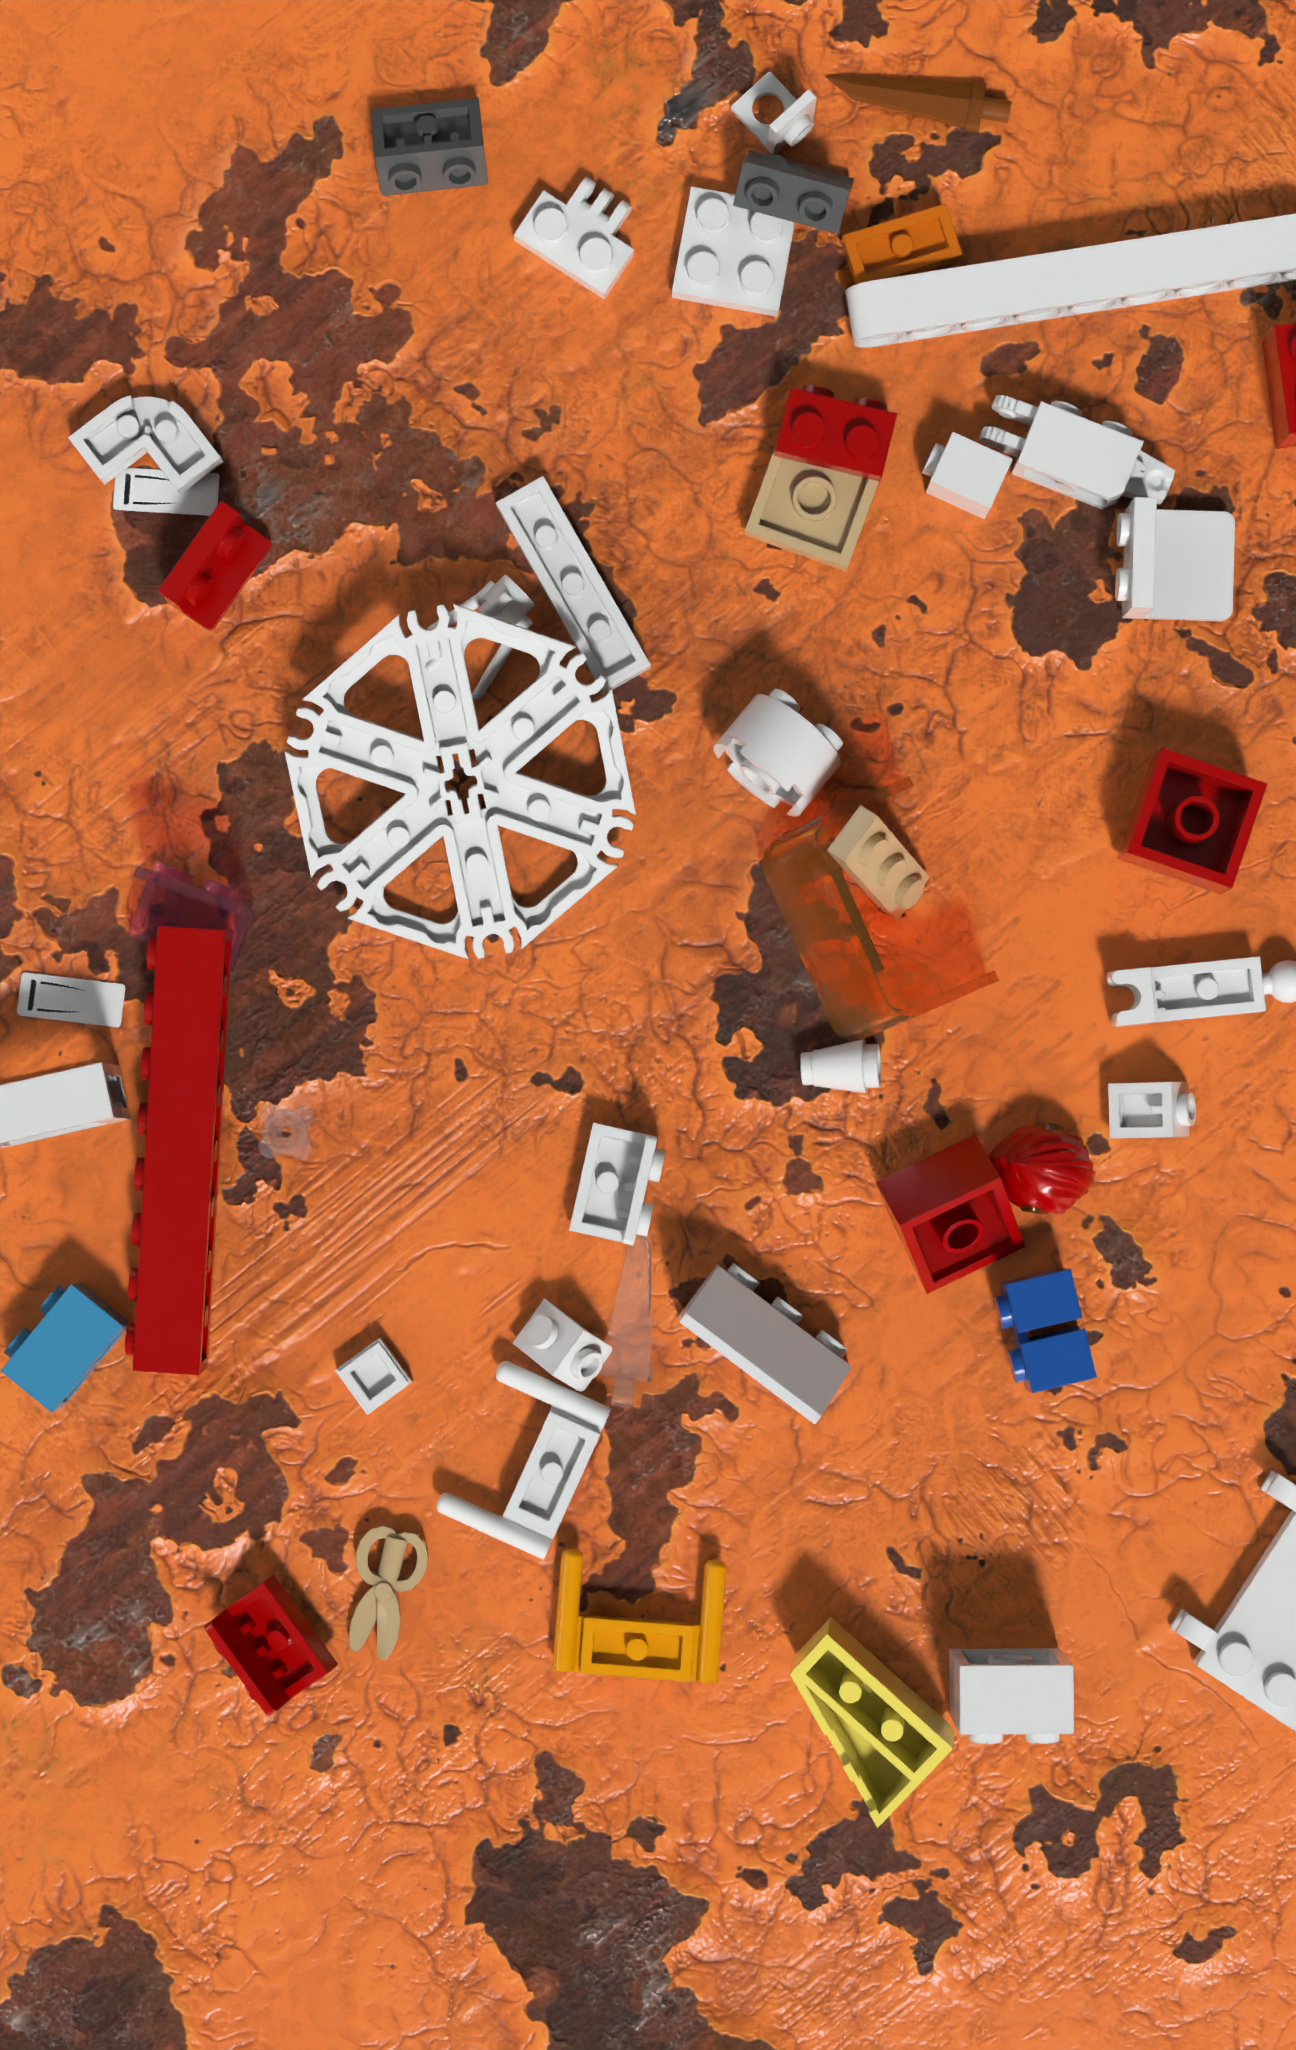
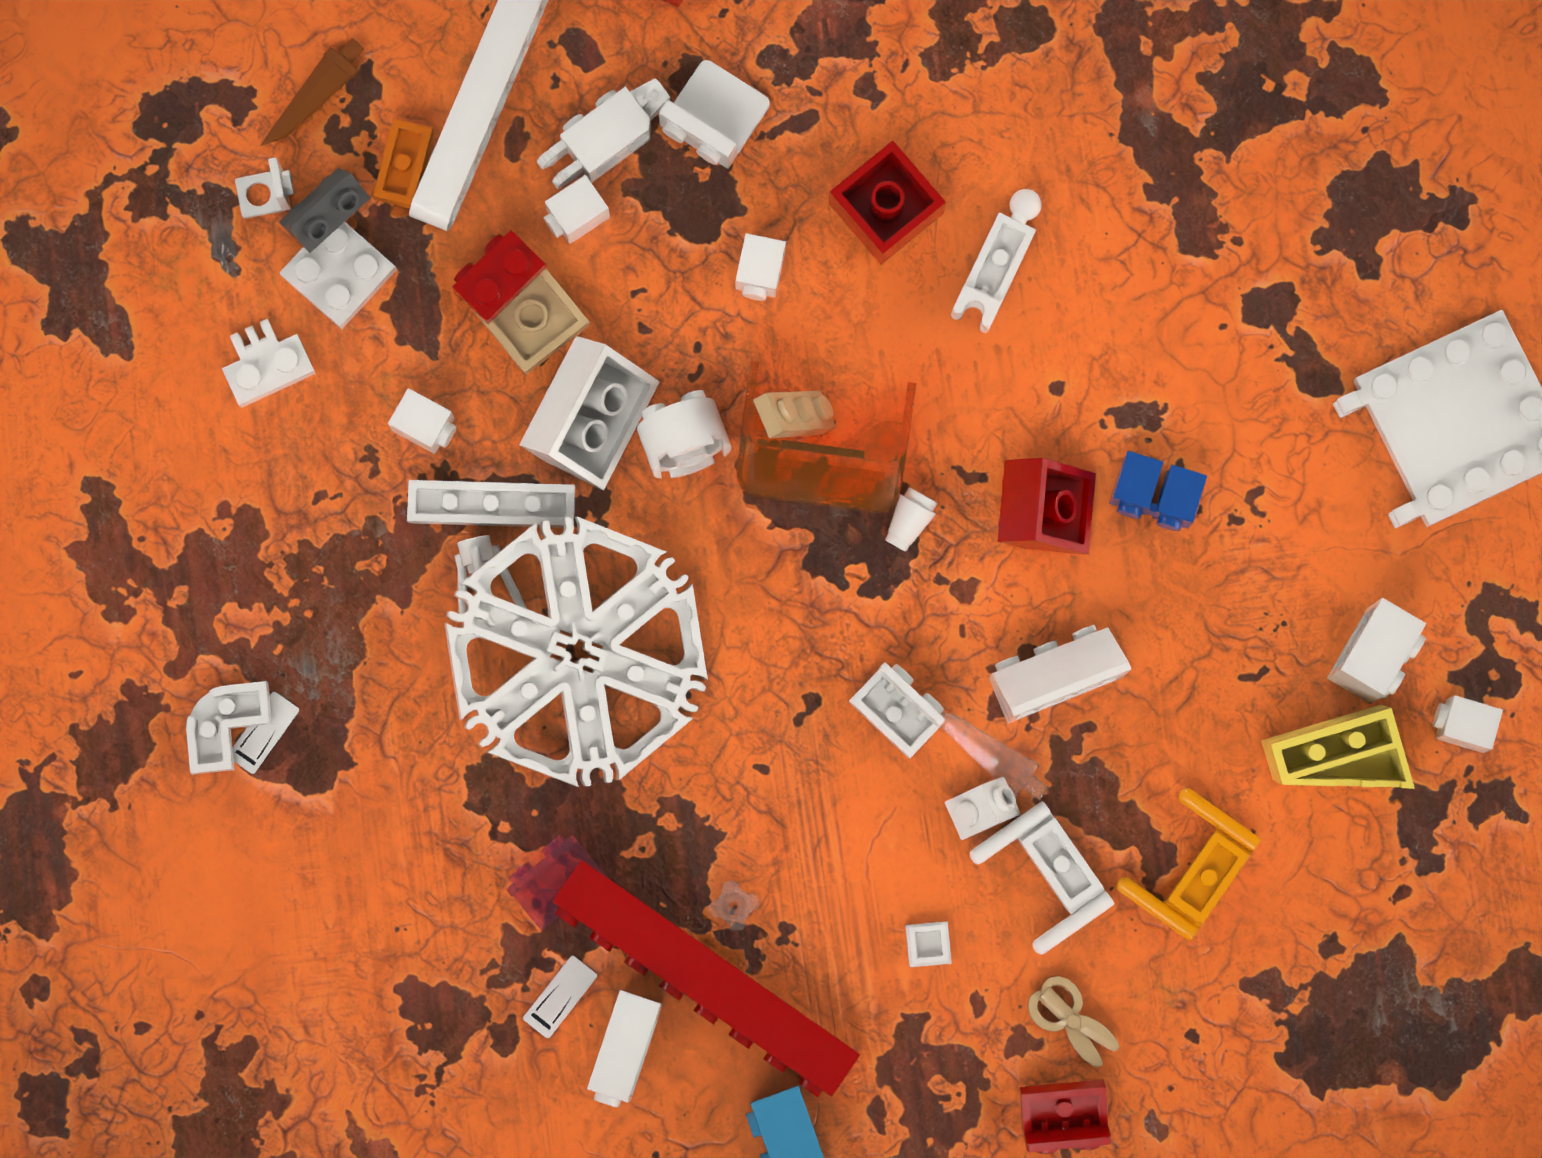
camera: 60 degrees left, 5 degrees down
red bracket [158,501,272,631] -> none
dark grey bracket [371,98,488,196] -> none
red hair [988,1122,1096,1215] -> none
white bracket [1108,1082,1196,1138] -> none
none -> white brick [388,388,457,454]
none -> white slope [519,336,660,490]
none -> white brick [735,233,786,301]
none -> white brick [1433,695,1503,753]

